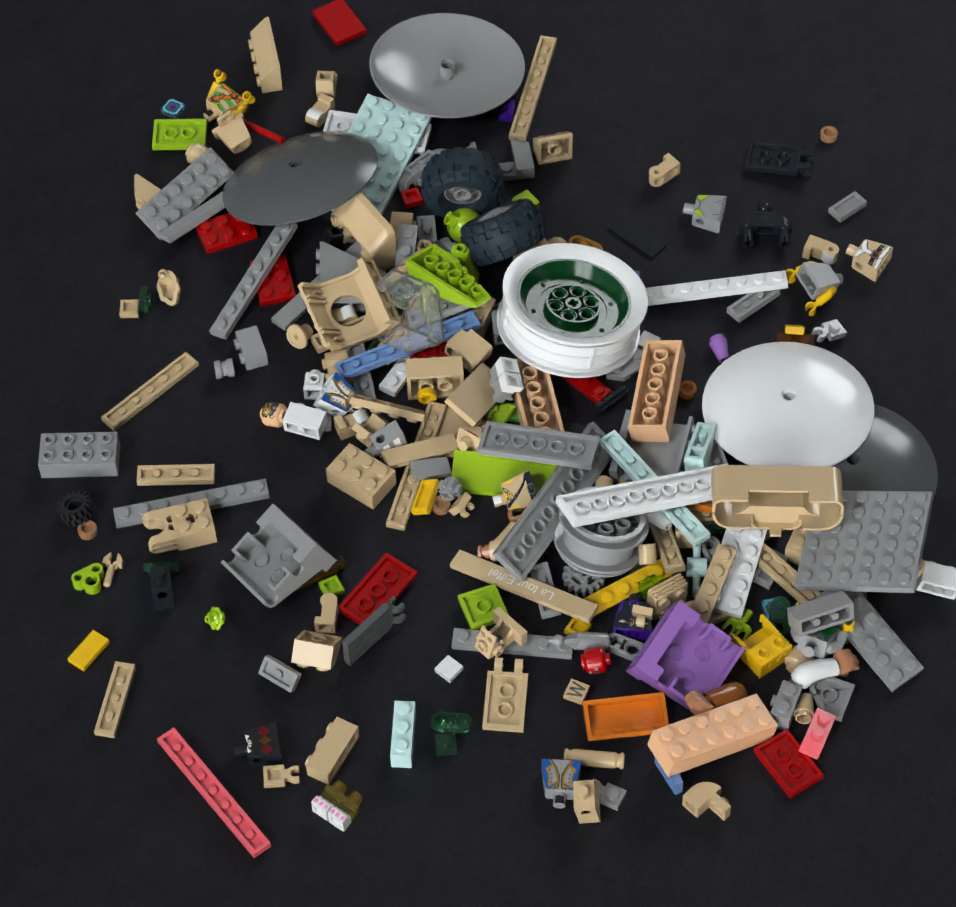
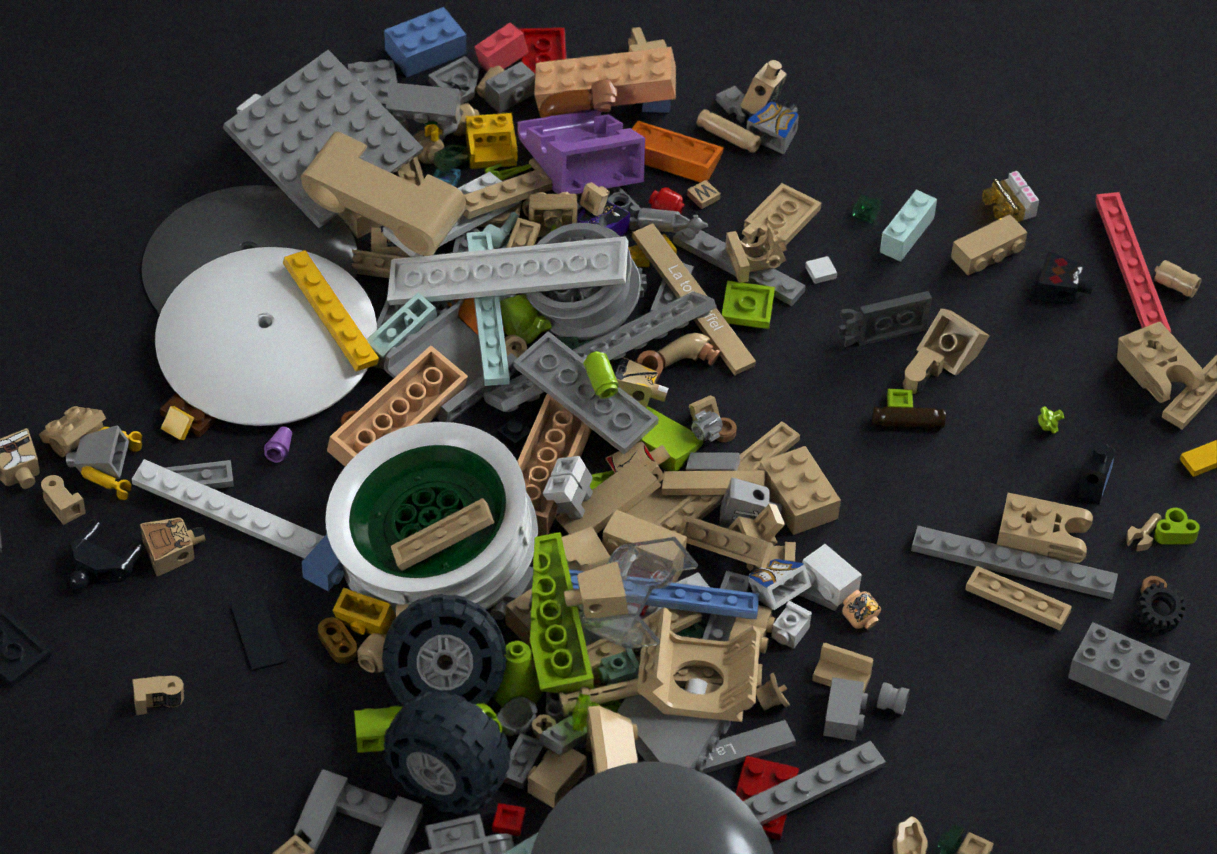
camera: 155 degrees left, 5 degrees down
tan tile [101,352,199,431] -> none
clear green plate [143,562,179,575] -> none
light grey panel [221,504,337,608] -> none
light grey plate [258,655,301,693] -> none
tan plate [263,764,300,788] -> none
red plate [338,553,418,625] -> none
yellow tile [411,479,440,515] -> none
clear green plate [431,712,472,733] -> none
tan slope [533,131,573,165] -> none
light grey torso [683,195,727,233] -> none
white piece [789,649,860,689] -> none
light grey plate [811,319,847,342] -> none
none -> tan plate [39,406,106,457]
none -> torso [140,518,205,576]
none -> yellow plate [283,250,379,372]
none -> medium blue brick [384,7,466,77]
none -> tan plate [391,498,494,571]
none -> tan torso [564,561,629,618]
none -> clear neon green tile [572,693,601,732]
none -> lime head [583,351,619,399]
none -> tan panel [812,643,873,693]
none -> tan brick [1117,321,1205,403]
none -> tan piece [1154,260,1201,297]

